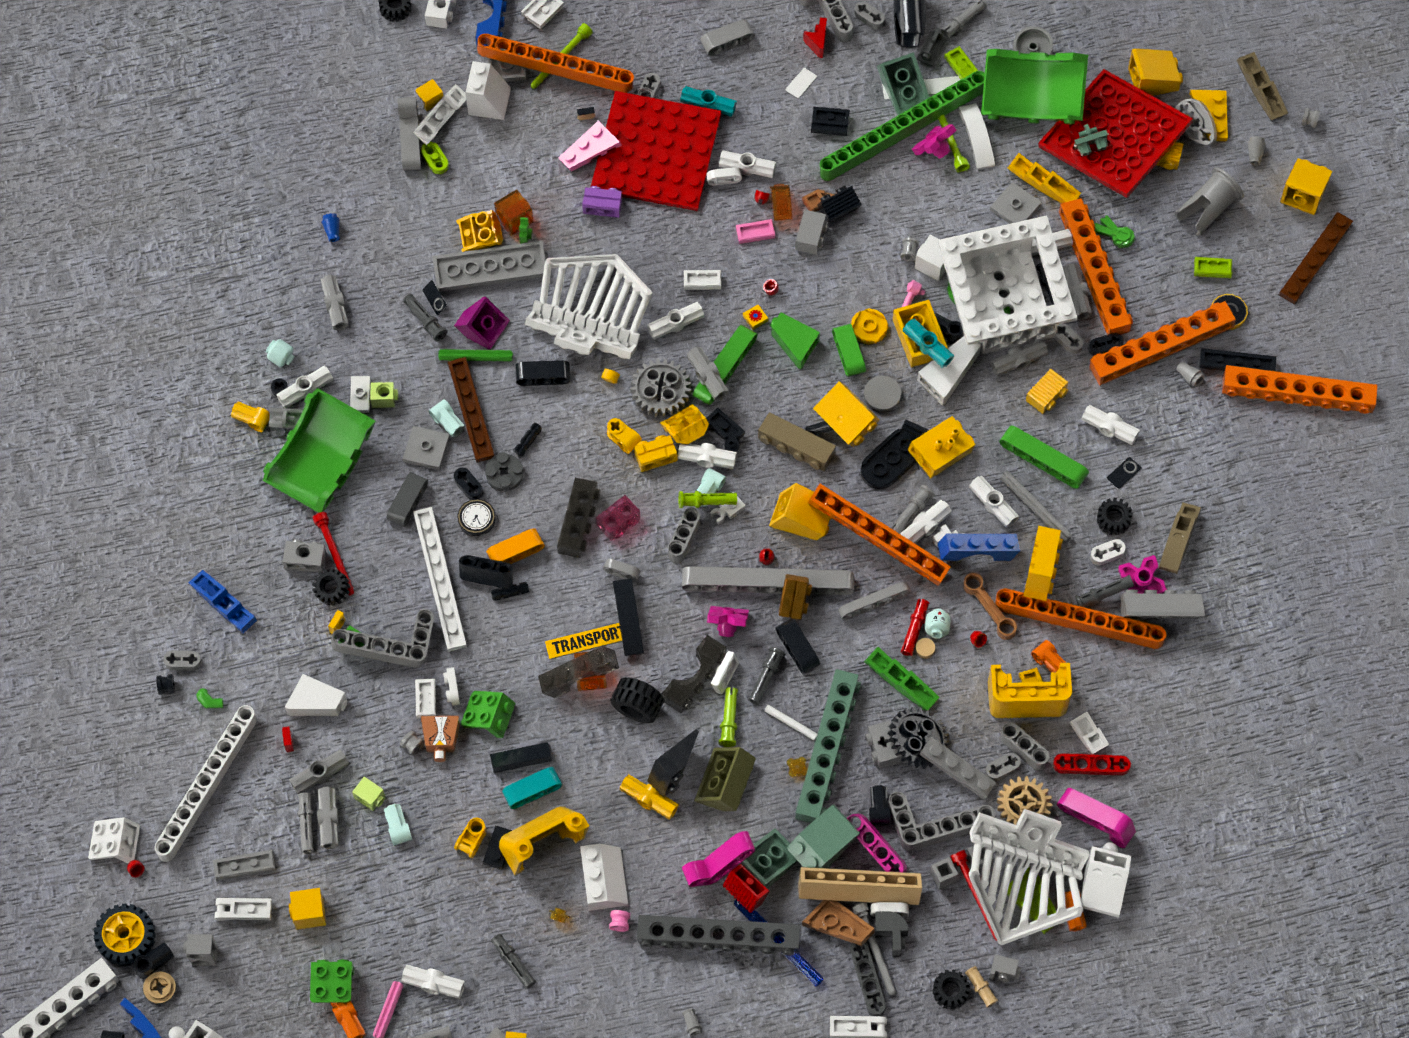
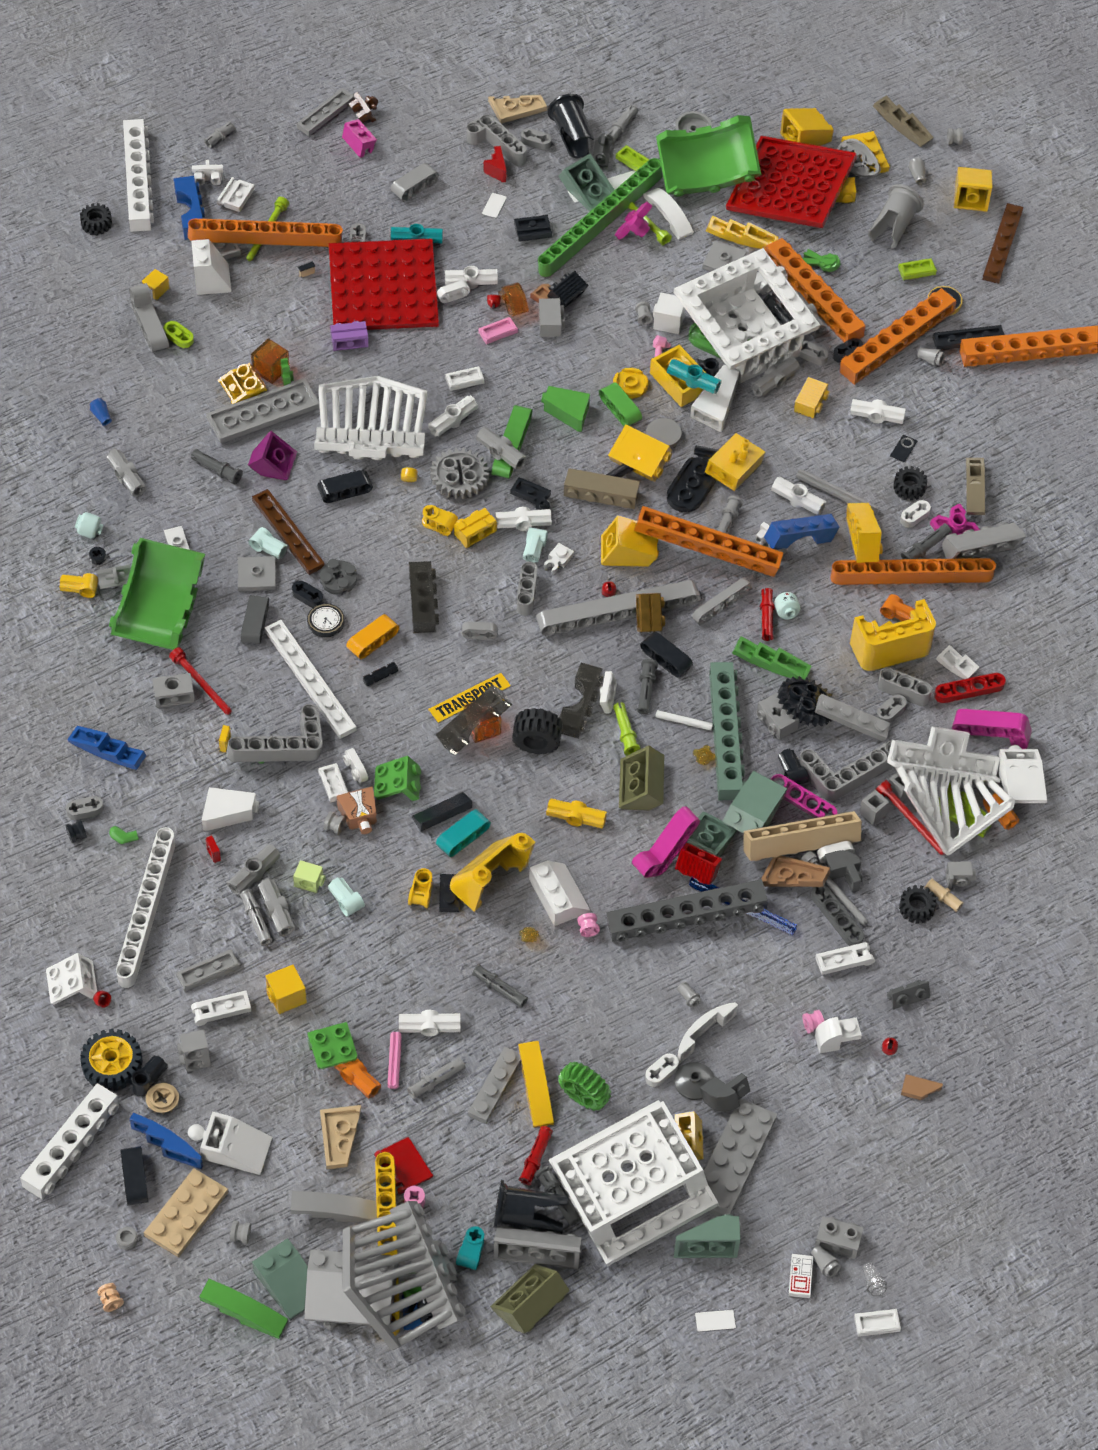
camera: 20 degrees left, 10 degrees down
white piece [276,366,333,408] -> none
black tyre [312,568,350,605] -> none
yellowish green brick [370,382,398,408] -> none
white slope [413,84,466,145] -> none
black sticker [423,280,447,315] -> none
bright green axle [438,349,513,361] -> none
black beam [459,555,513,588] -> none
black axle [514,423,542,456] -> none
wing [559,121,622,172] -> none
clear pink brick [596,495,640,541] -> none
black slope [613,578,644,656] -> none
black slope [647,729,699,797] -> none
yellow slope [660,404,709,444] -> none
lime pin [678,491,737,508] -> none
dark pink plant [707,606,749,637] -> none
yellow tile [743,304,768,330] -> none
red hinge [763,279,779,296] -> none
white piece [900,500,952,543] -> none
tan tile [915,638,935,659] -> none
medium nougat piece [963,573,1017,640] -> none
red hinge [970,631,987,648] -> none
tan gear [997,776,1052,825] -> none
bright green beam [999,425,1089,489] -> none
sand green hips [1074,124,1108,157] -> none

